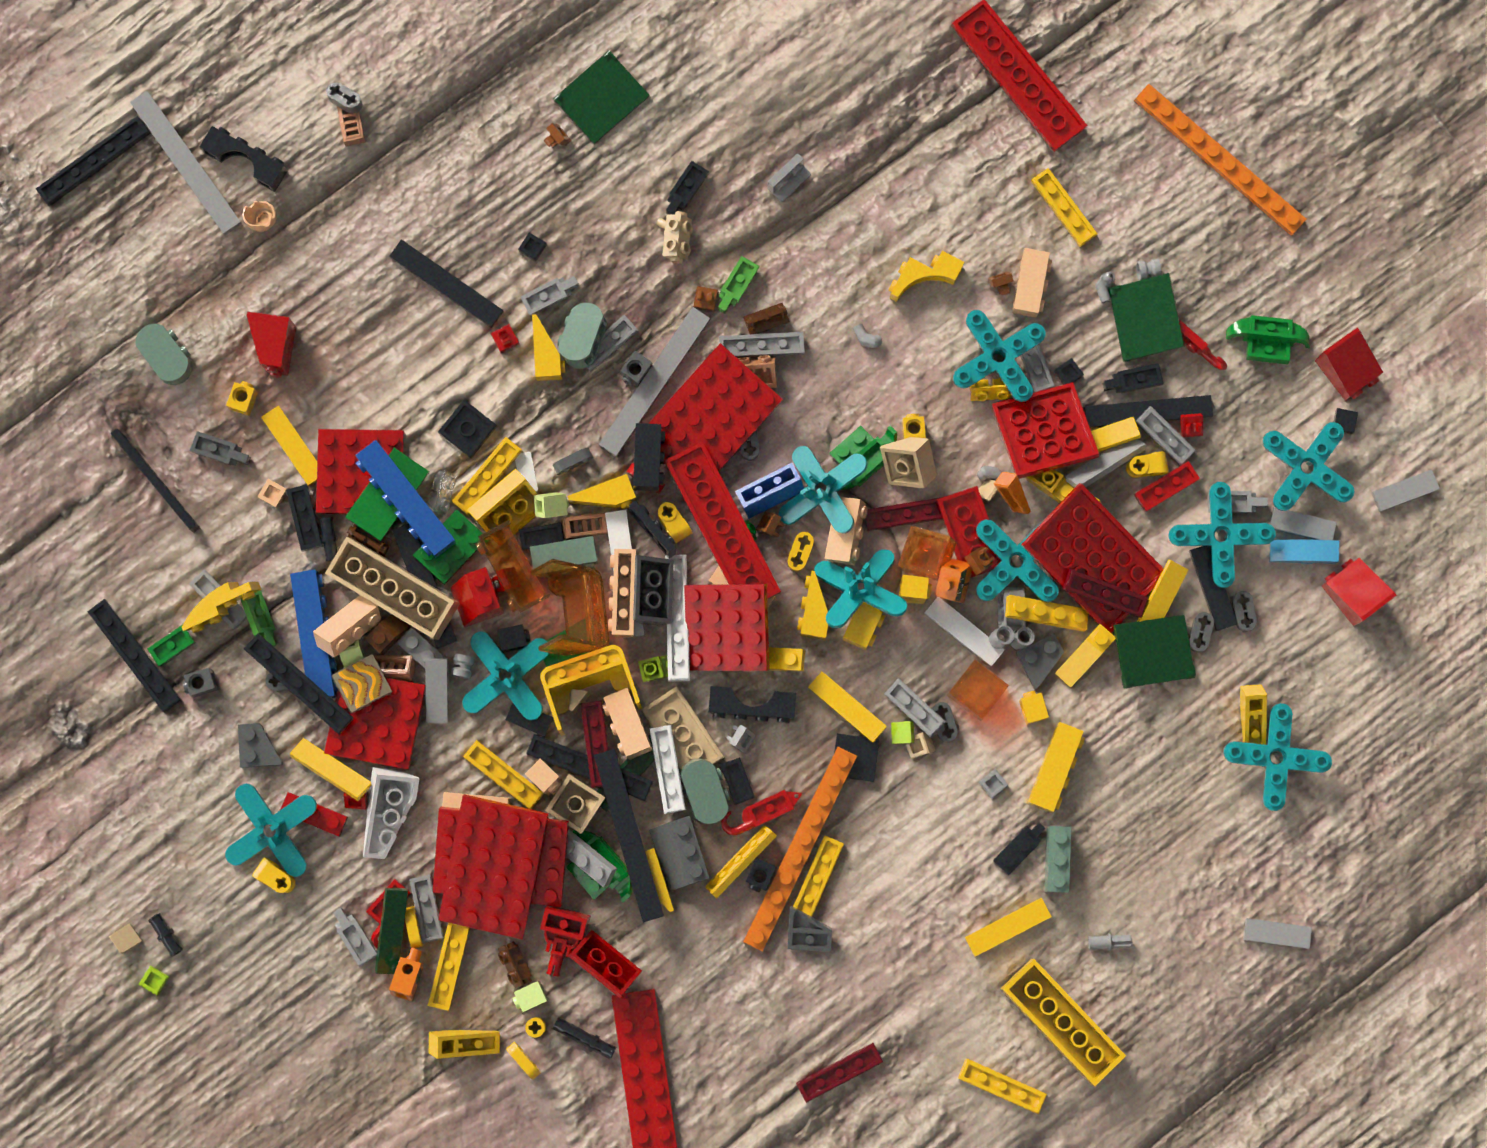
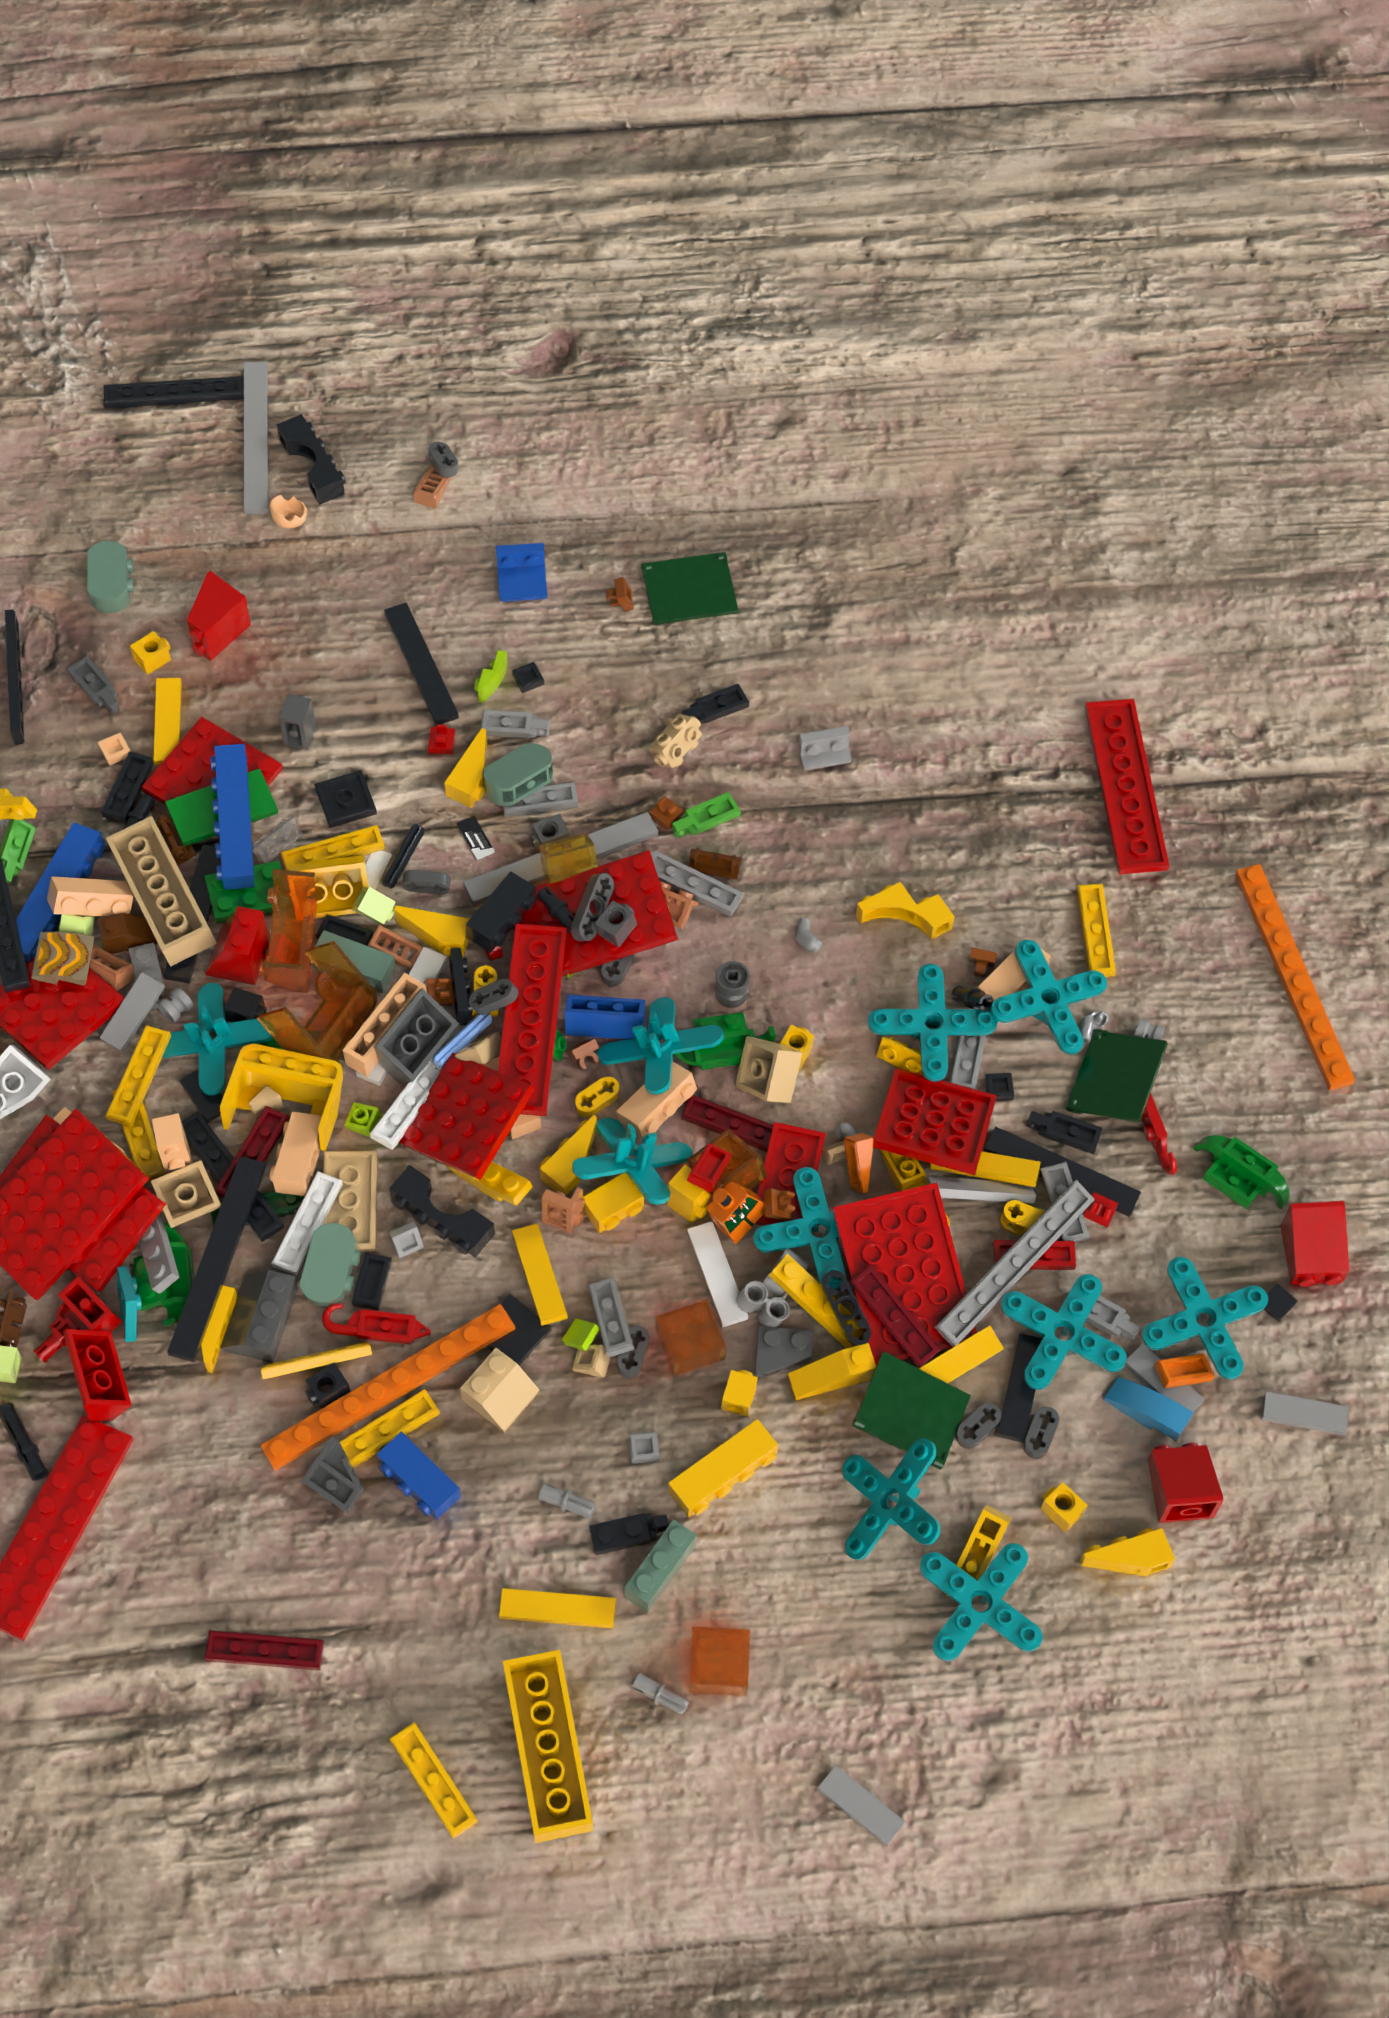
camera: 30 degrees right, 20 degrees down
none -> yellow tile [105,1025,171,1127]
none -> teal wing [117,1266,141,1342]
none -> dark grey brick [279,694,316,750]
none -> blue brick [377,1432,461,1520]
none -> black axle [382,824,425,889]
none -> dark orange tile [423,978,454,1006]
none -> light blue axle [433,1014,492,1068]
none -> tan slope [455,1032,502,1065]
none -> sticker [457,816,495,860]
none -> tan slope [460,1348,540,1432]
none -> dark grey beam [469,978,518,1015]
none -> lime slope [474,650,508,703]
none -> blue bracket [496,543,547,602]
none -> black pin [536,886,575,933]
none -> light grey axle [538,1483,595,1518]
none -> clear yellow brick [539,832,598,884]
none -> nougat bracket [542,1187,585,1234]
none -> dark grey beam [571,873,614,941]
none -> dark grey brick [595,901,637,947]
none -> red tile [687,1143,732,1193]
none -> clear orange piece [689,1627,750,1696]
none -> dark grey wheel [715,961,750,1008]
none -> black beam [821,1270,871,1346]
none -> teal piece [842,1438,941,1560]
none -> light grey tile [934,1180,1095,1347]
none -> black pin [951,986,994,1011]
none -> teal piece [990,939,1107,1055]
none -> yellow brick [1040,1482,1088,1533]
none -> yellow slope [1080,1528,1175,1576]
none -> orange tile [1154,1353,1215,1389]

